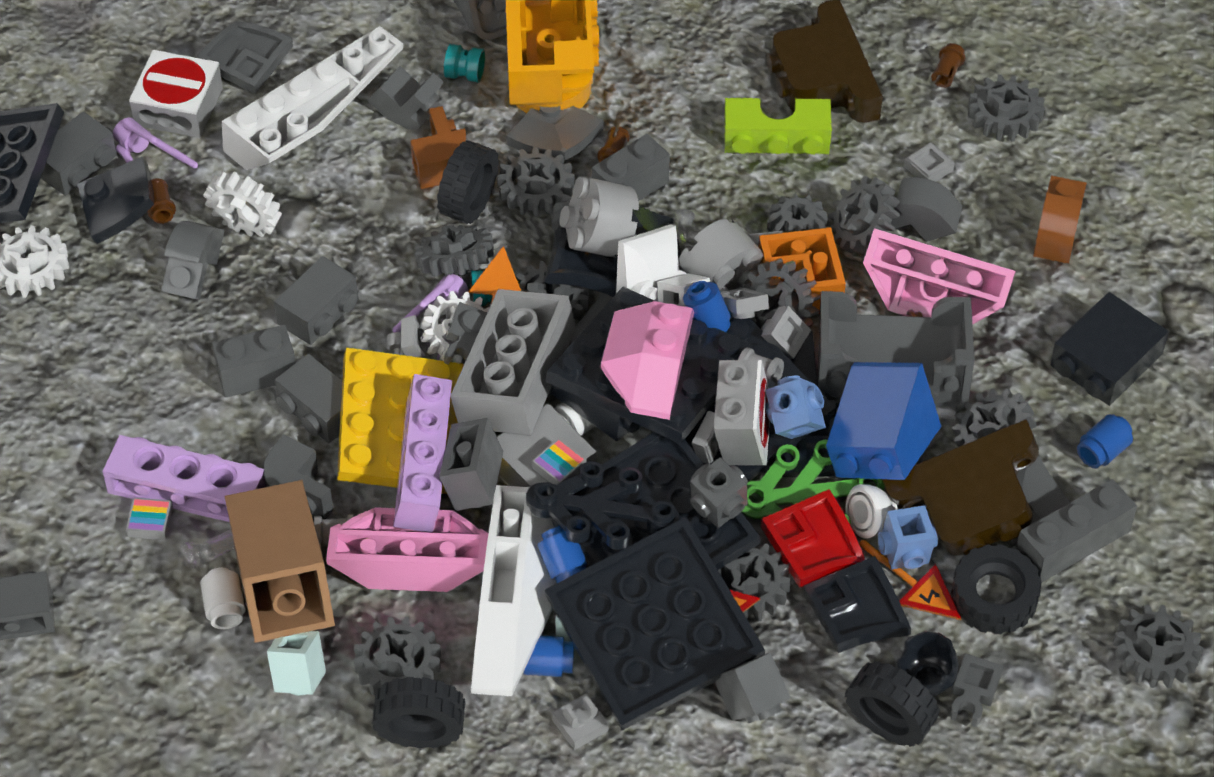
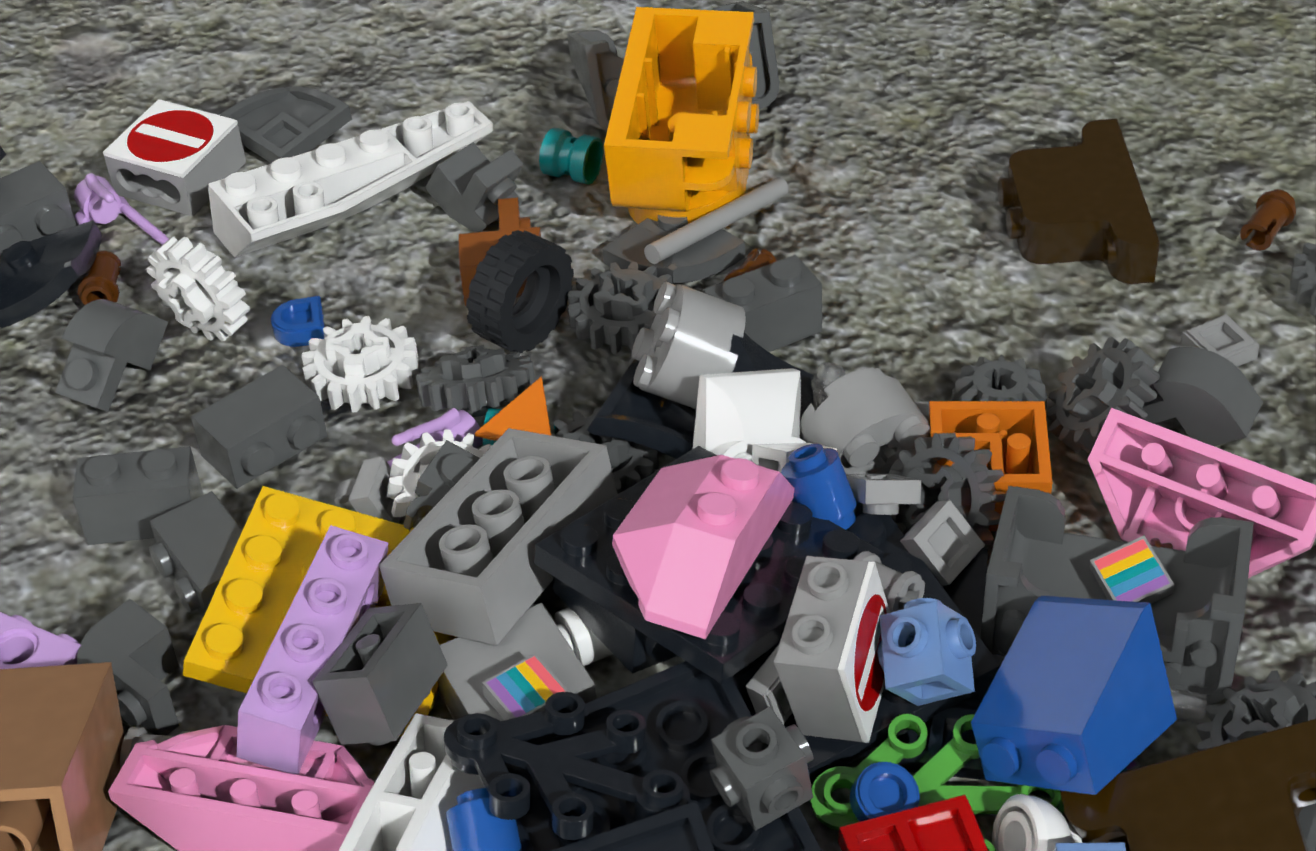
camera: 15 degrees right, 10 degrees down
lime arch [724,98,832,154] -> none
none -> blue tile [271,296,325,347]
none -> white gear [302,316,420,412]
none -> light grey bar [644,177,789,264]
none -> blue tile [850,762,920,822]
none -> tile [1090,535,1174,604]

